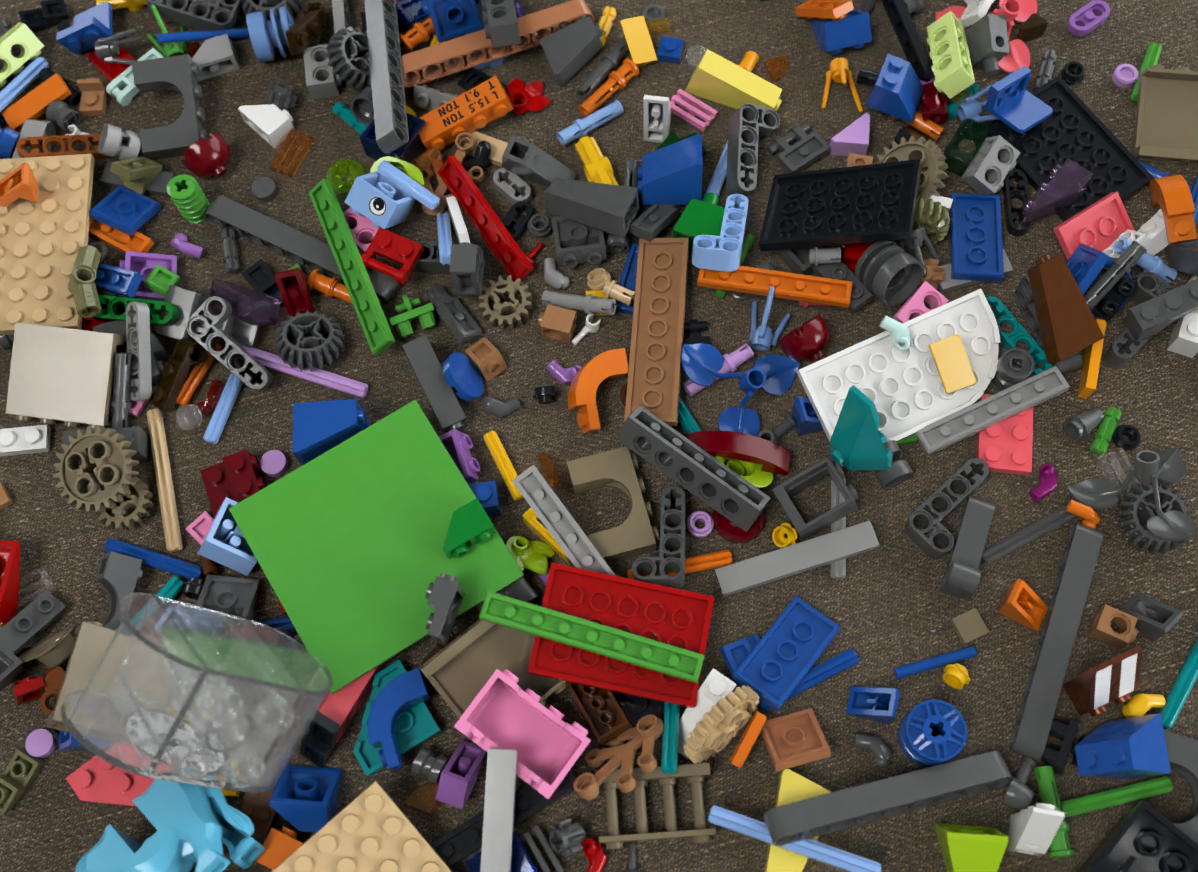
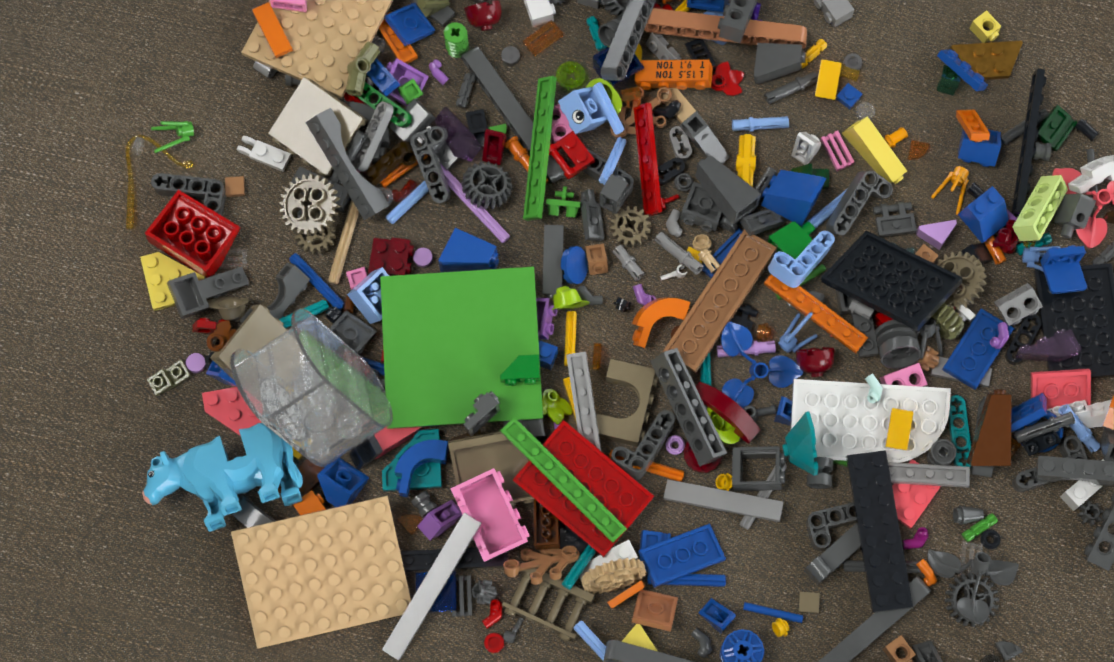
camera: 25 degrees right, 5 degrees up
white tile [446,196,470,244] -> none
medium nougat brick [538,304,578,344] -> none
orange pin [579,58,640,117] -> none
clear green piece [943,118,989,177] -> none
orange slope [997,579,1049,631] -> none
light orange tile [1077,319,1106,399] -> none
none -> dark grey arch [305,108,390,220]
none -> lime piece [551,286,590,310]
none -> light grey pin [613,245,645,281]
none -> clear orange plate [757,323,771,342]
none -> black plate [846,450,913,613]
none -> medium lavender arm [990,322,1009,349]

